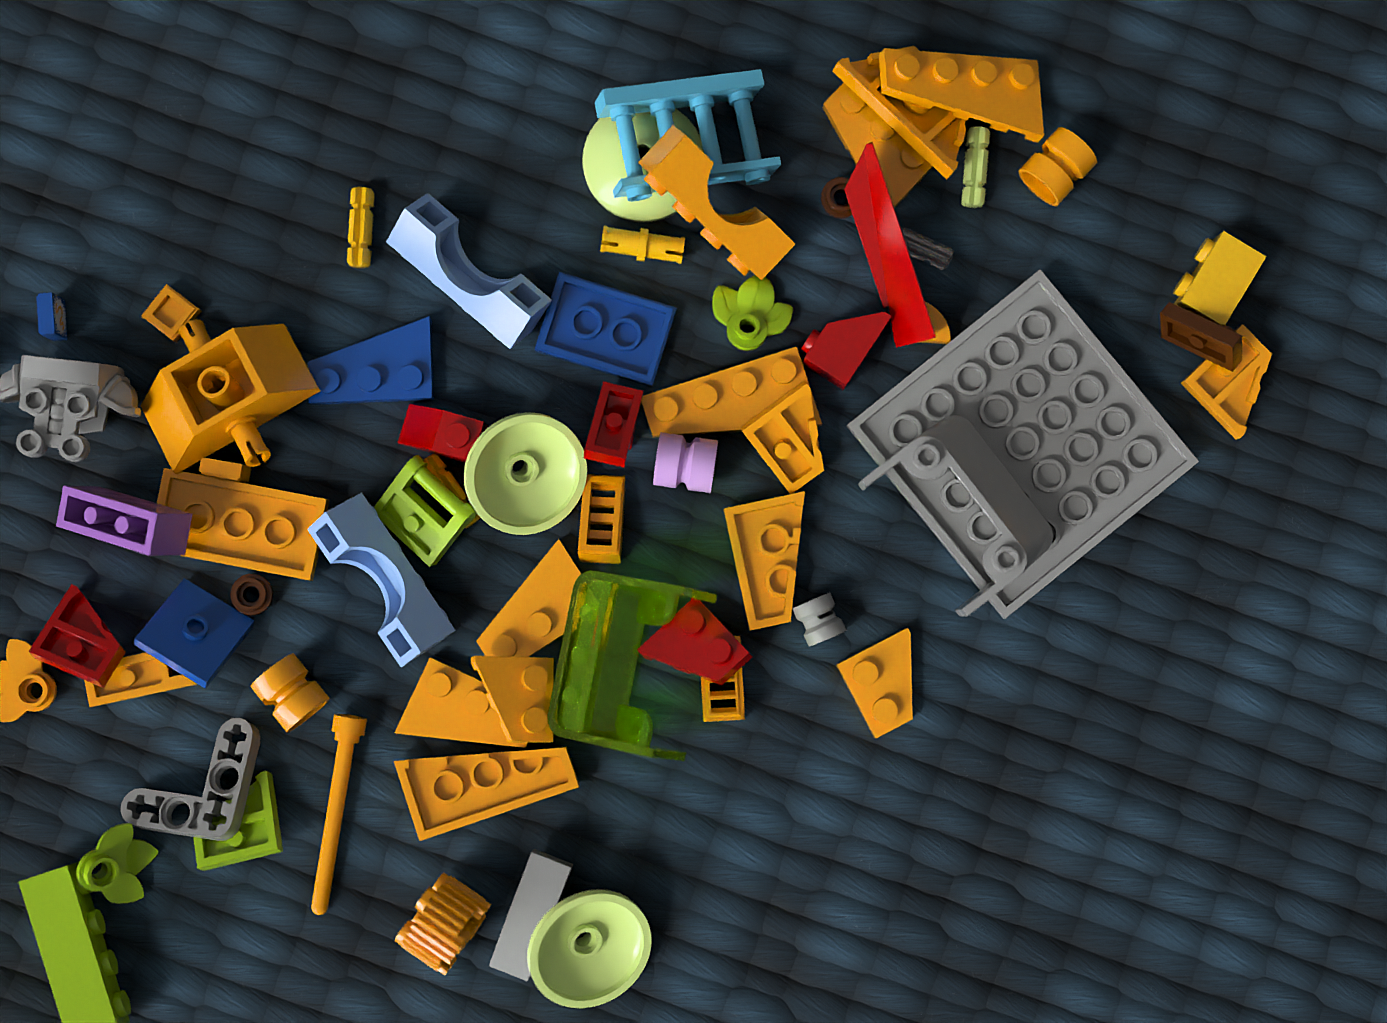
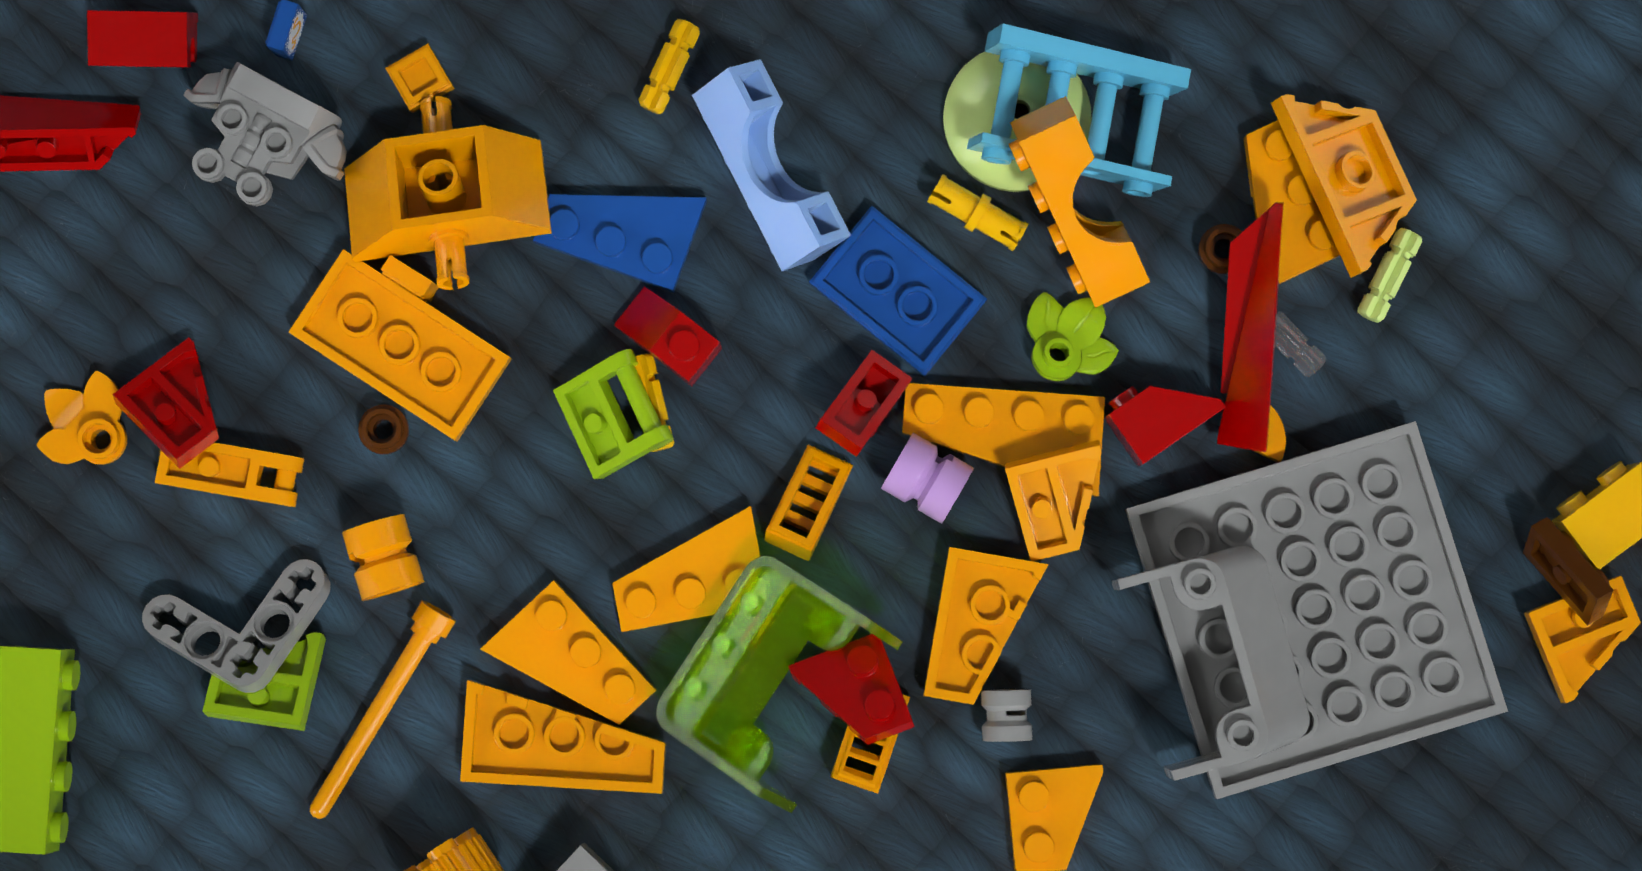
camera: 25 degrees right, 0 degrees up
medium lavender brick [56,485,192,555] -> none
lime plate [76,823,159,904] -> none
blue plate [134,578,254,689] -> none
light blue arch [307,493,456,667] -> none
yellowish green dish [464,413,587,535] -> none
light orange wing [471,656,554,743] -> none
light orange wing [879,48,1044,143] -> none
light orange wheel [1018,127,1097,206] -> none

